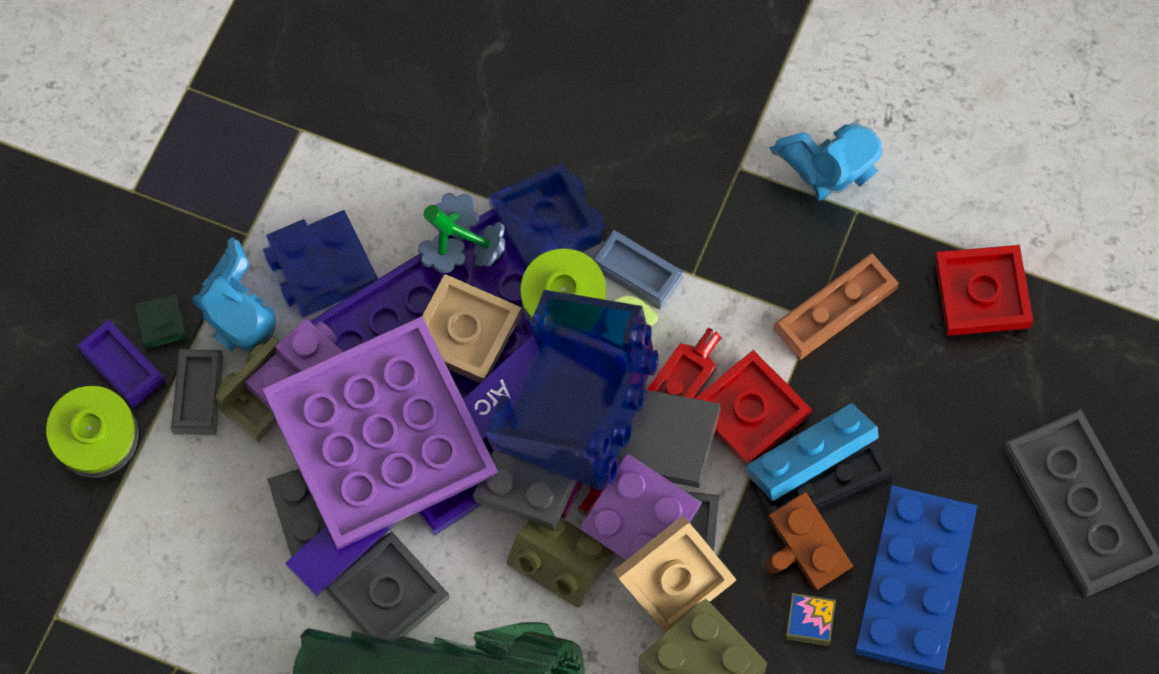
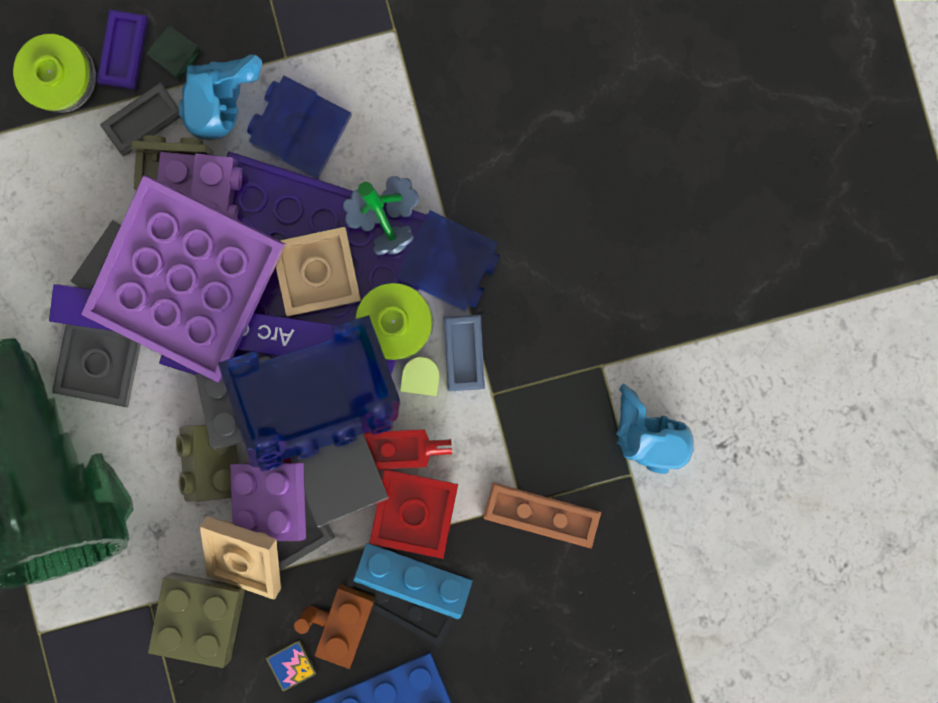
camera: 50 degrees right, 20 degrees up
red plate [935,245,1033,336] -> none

